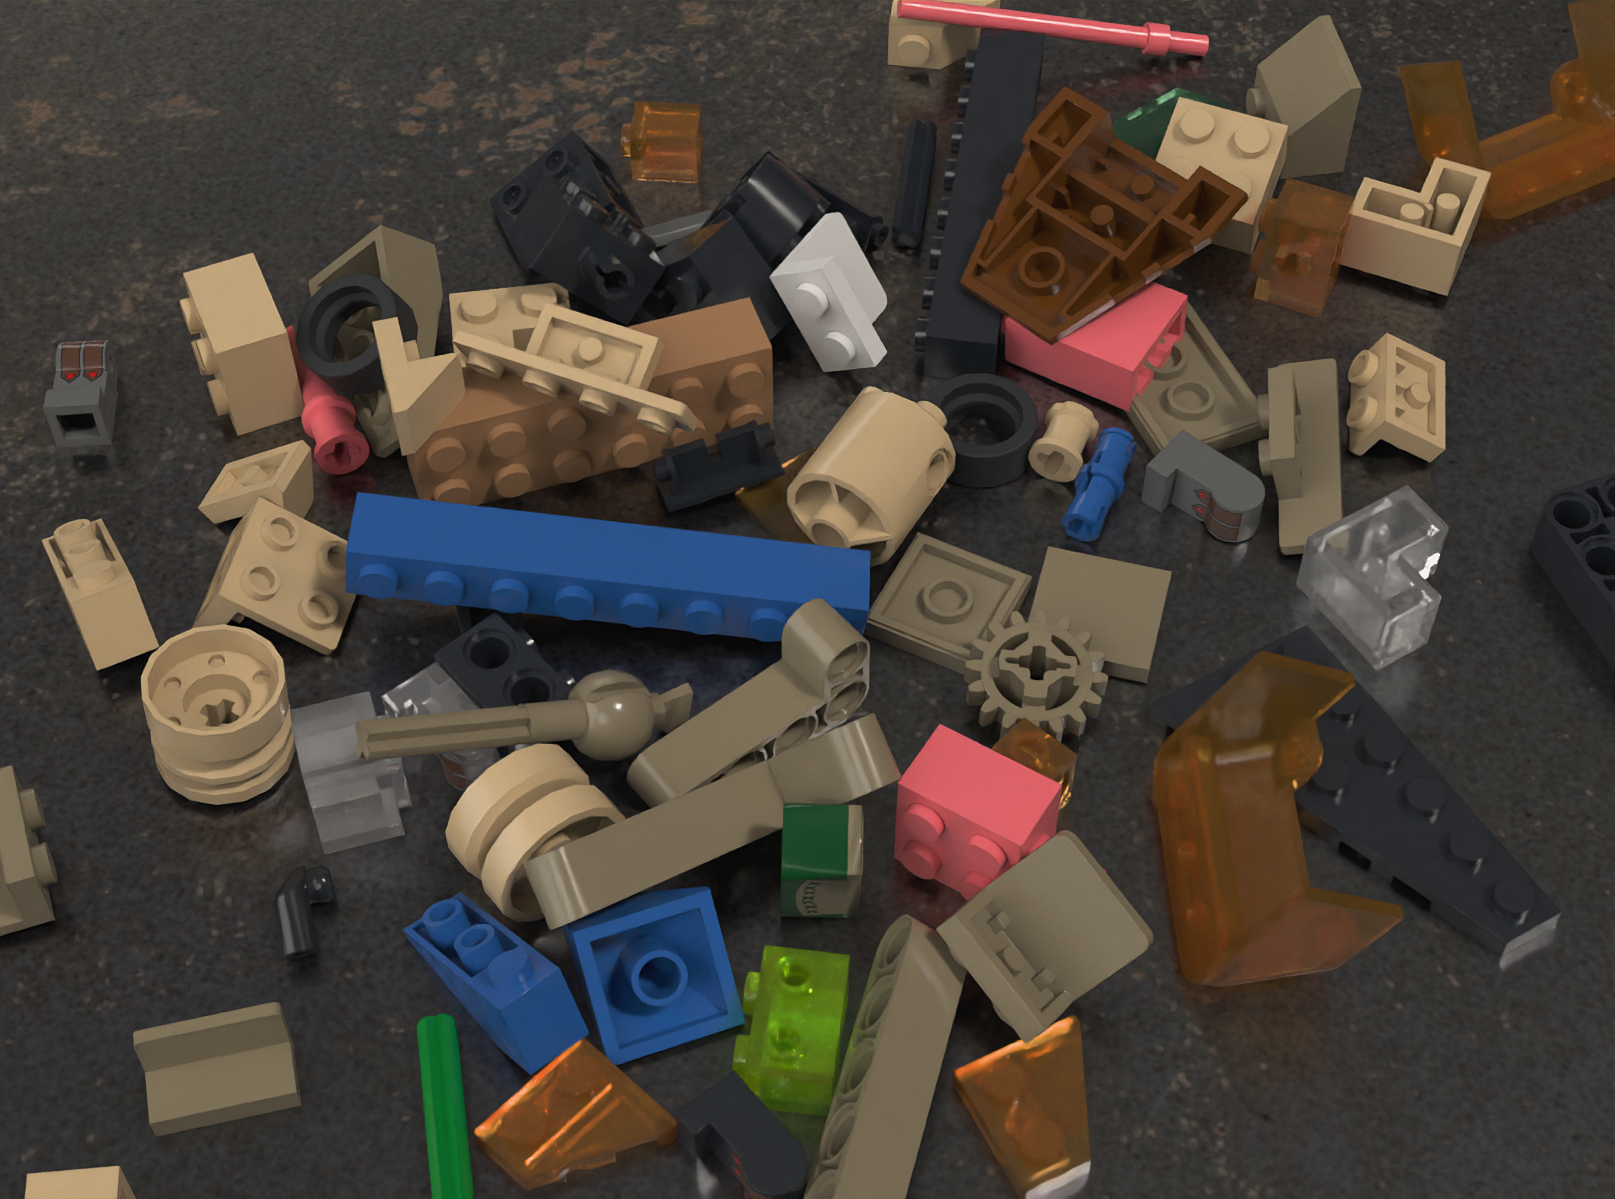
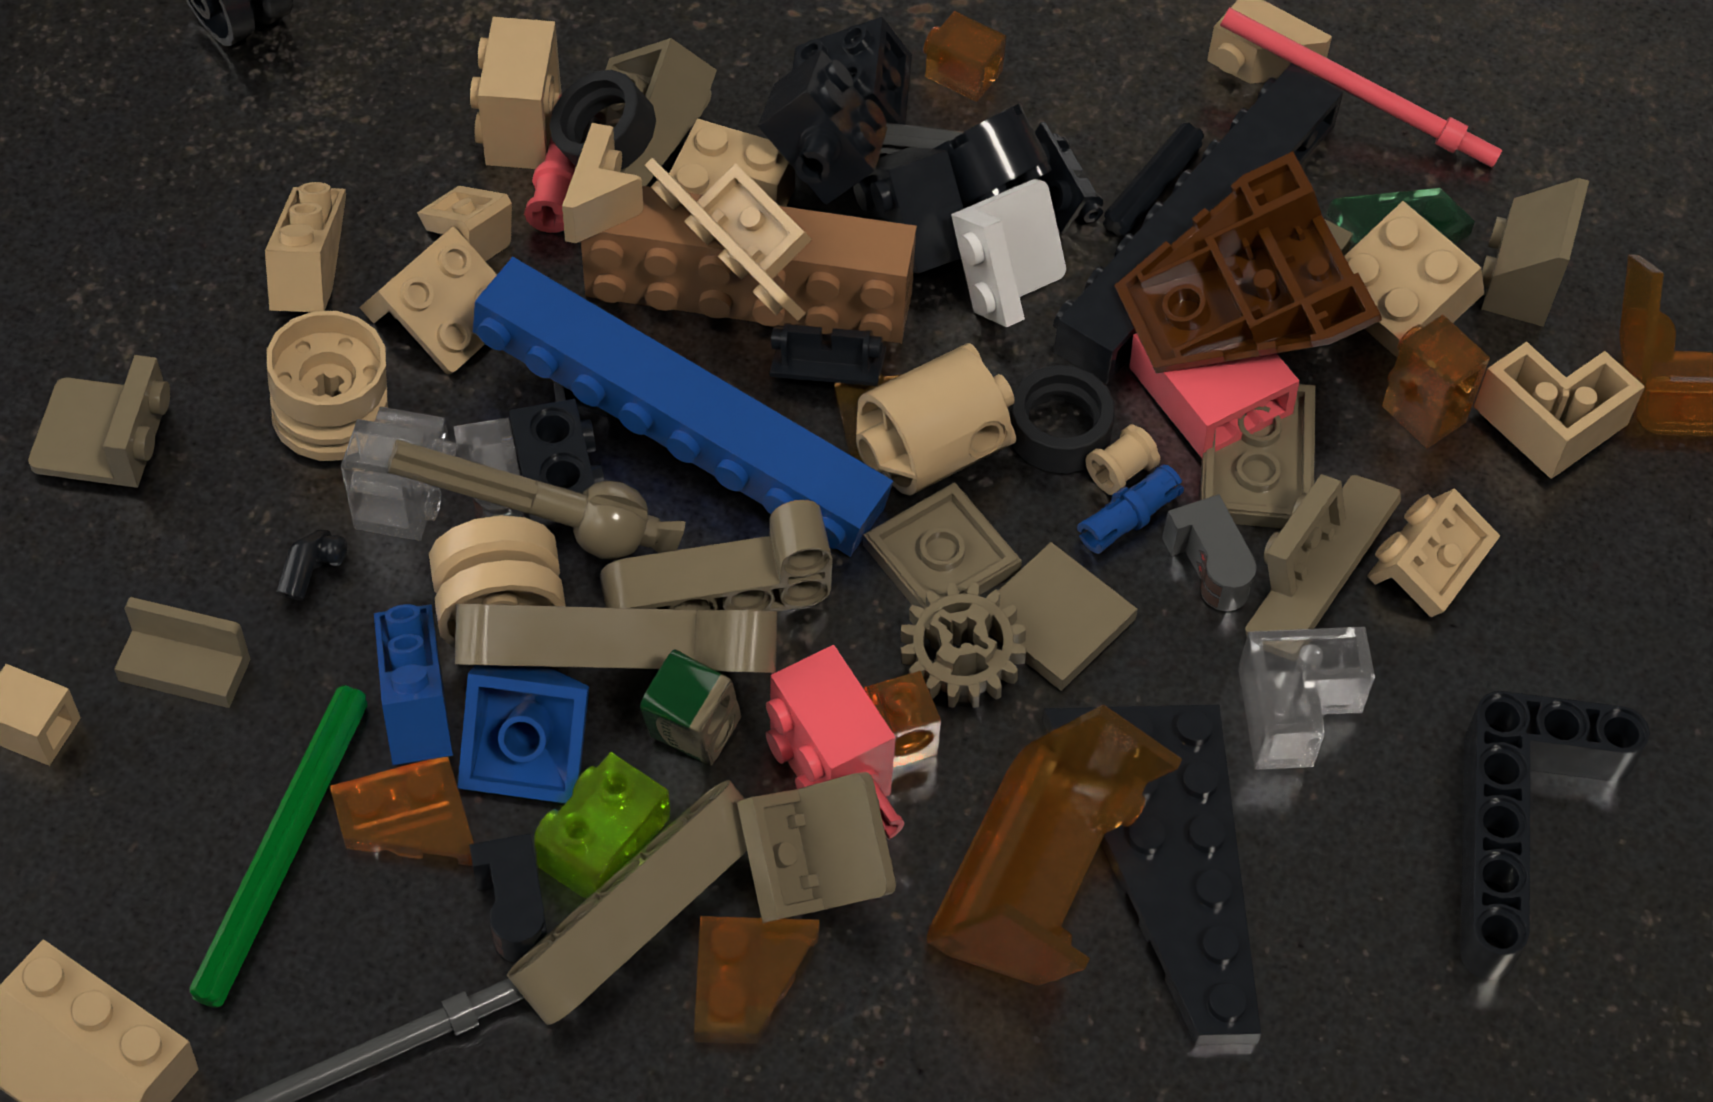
camera: 25 degrees right, 5 degrees up
dark grey leg [43,340,118,448] -> none

